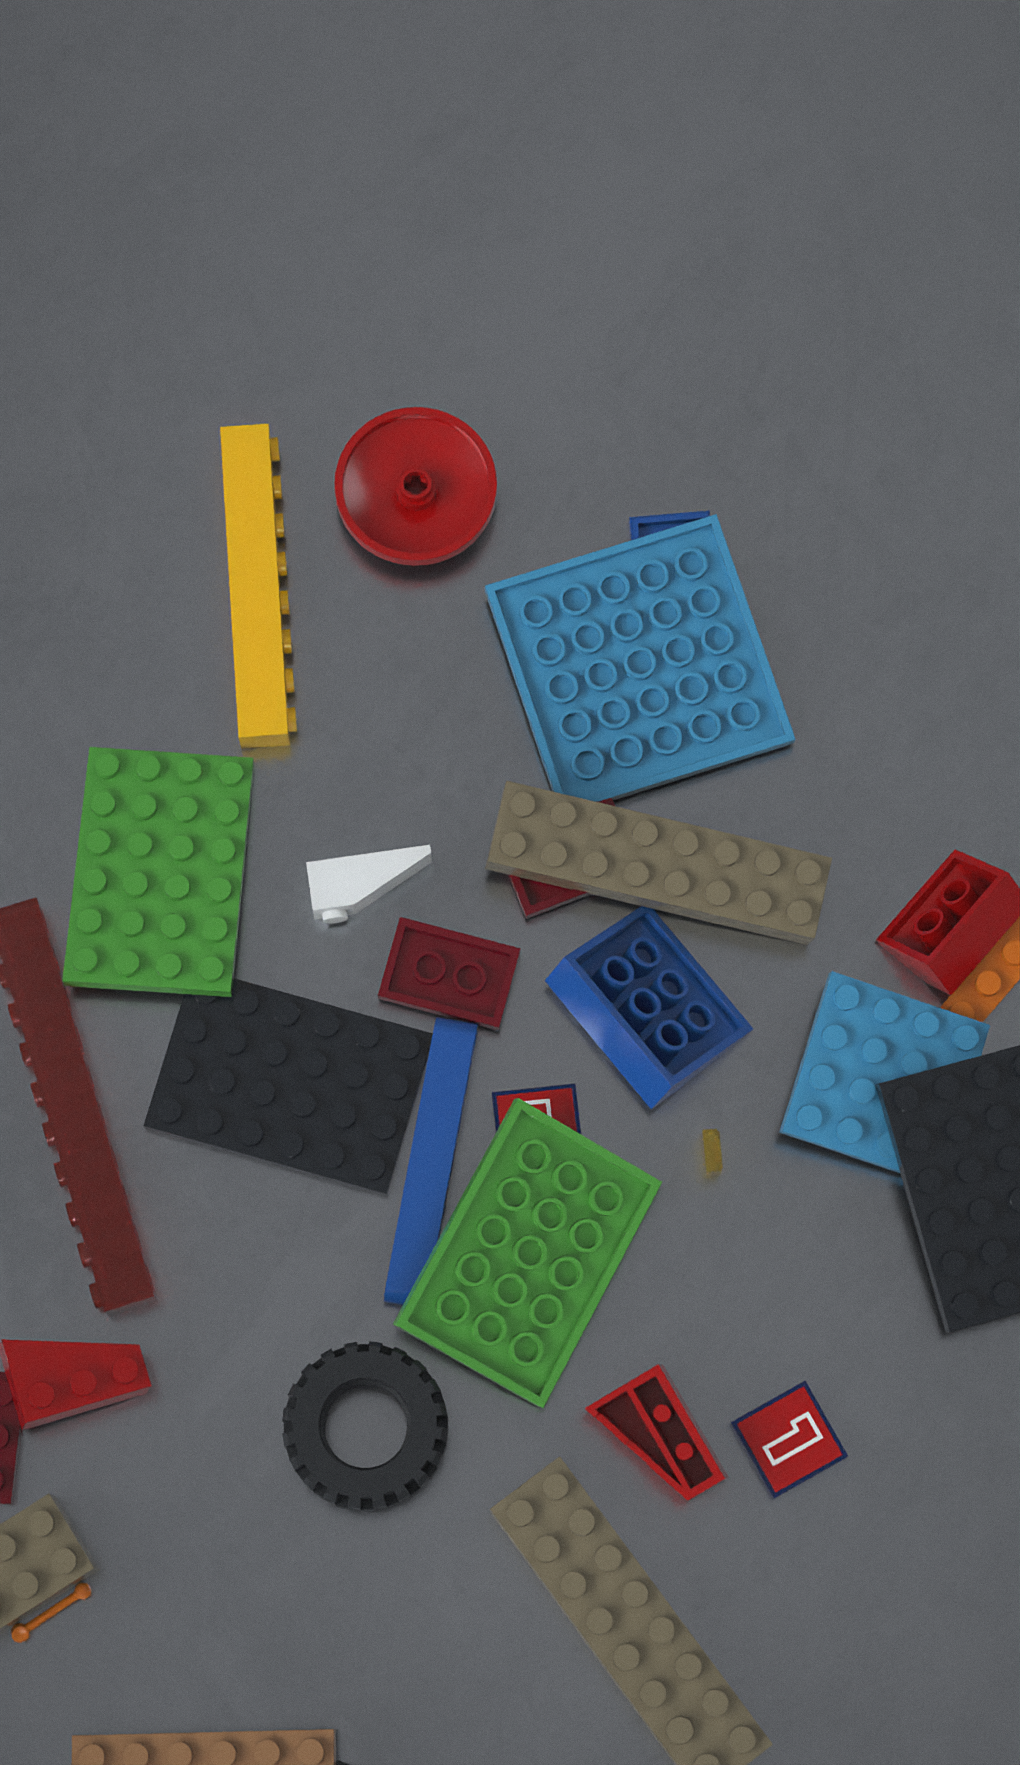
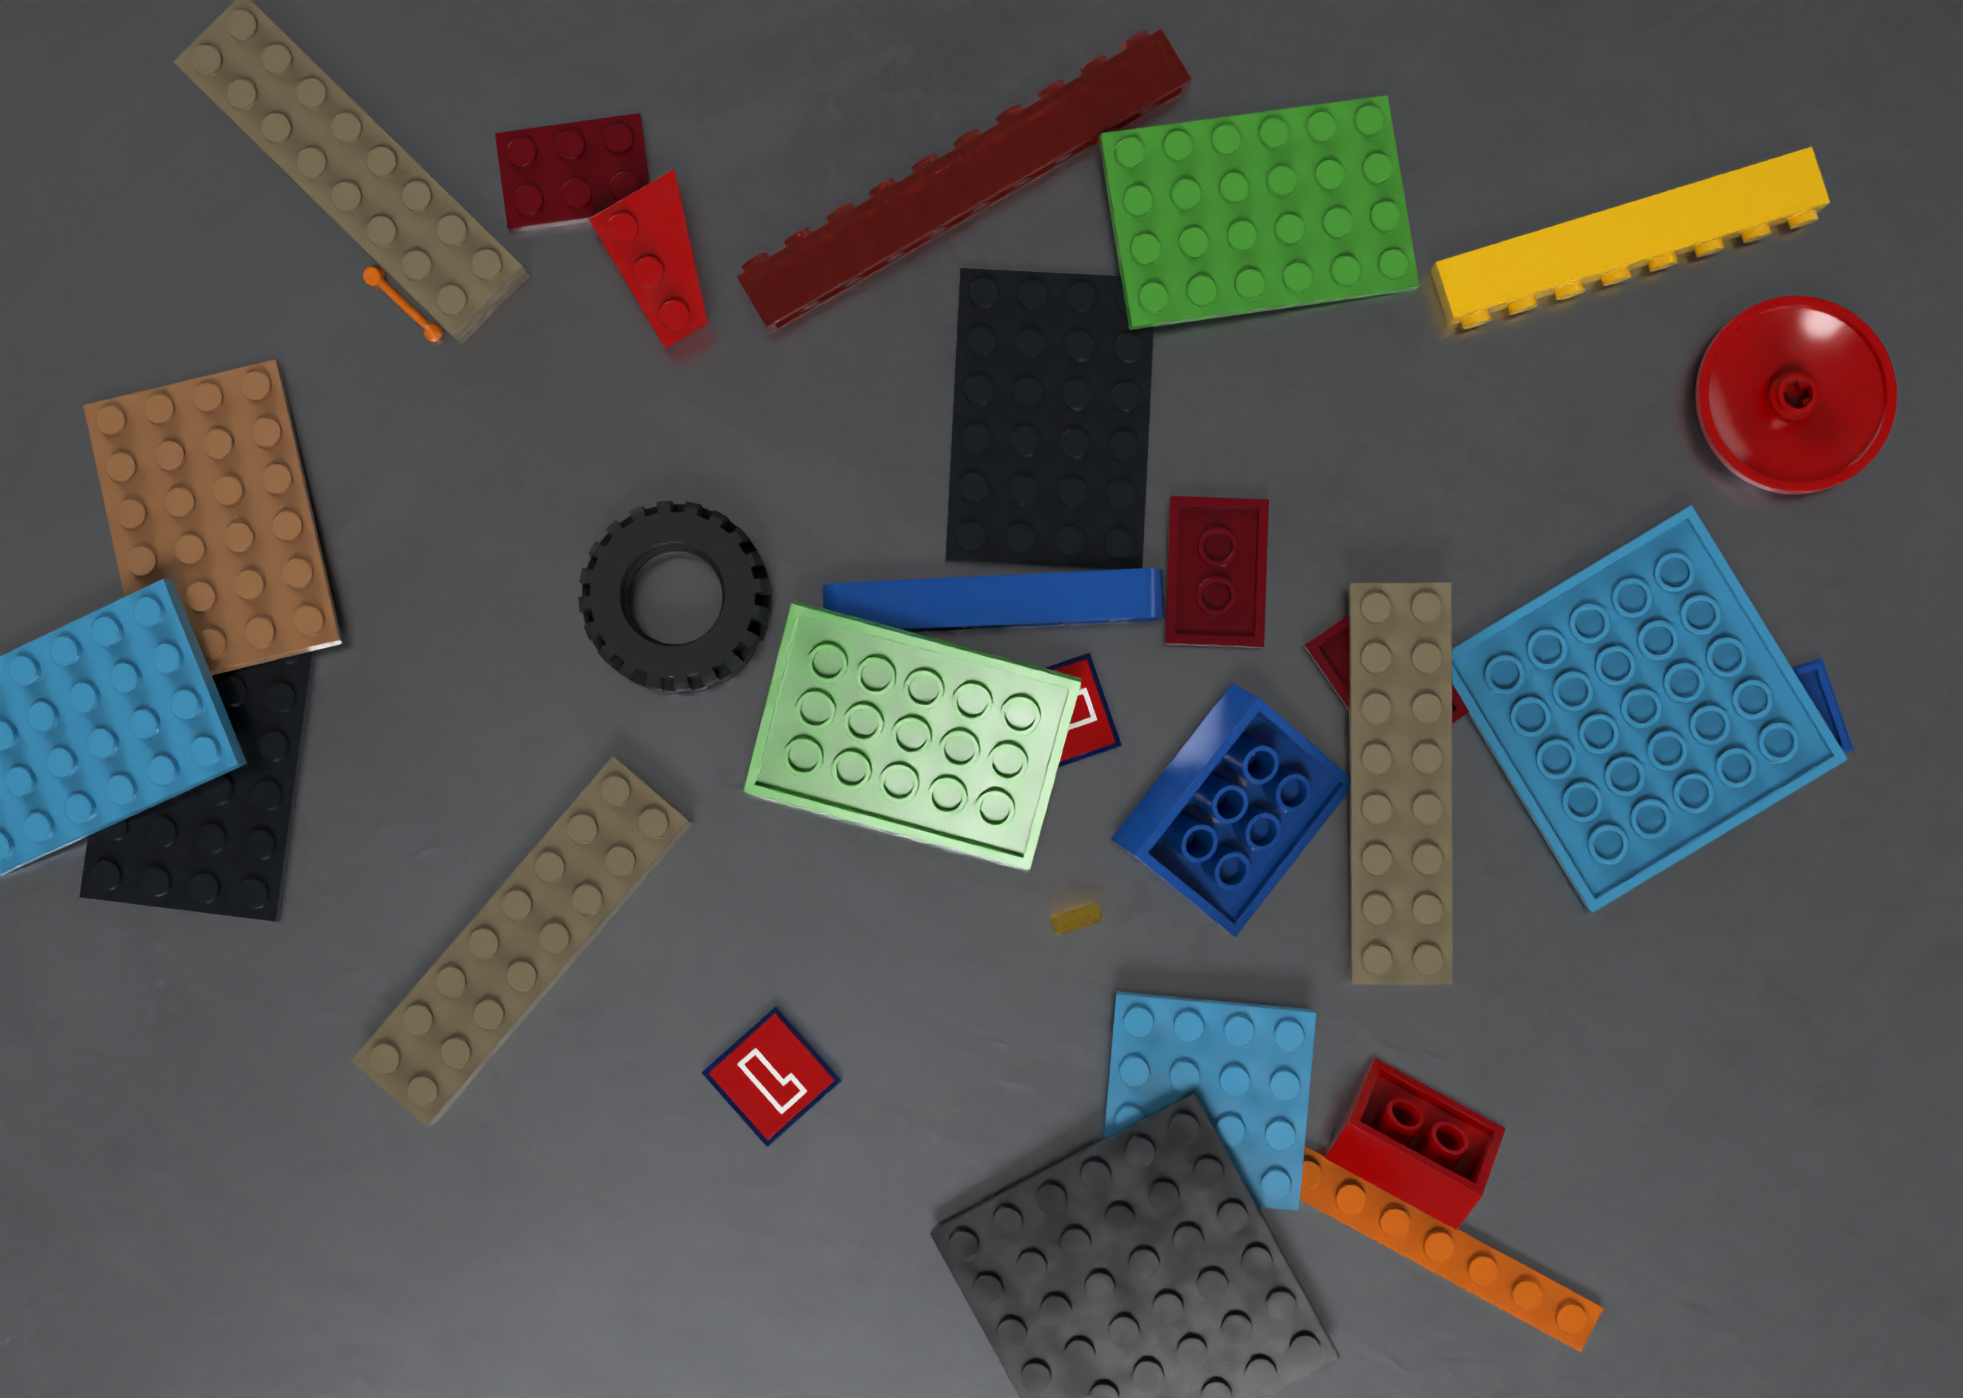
camera: 80 degrees right, 10 degrees up
white slope [306,845,432,924] -> none
red wedge [584,1364,729,1501] -> none

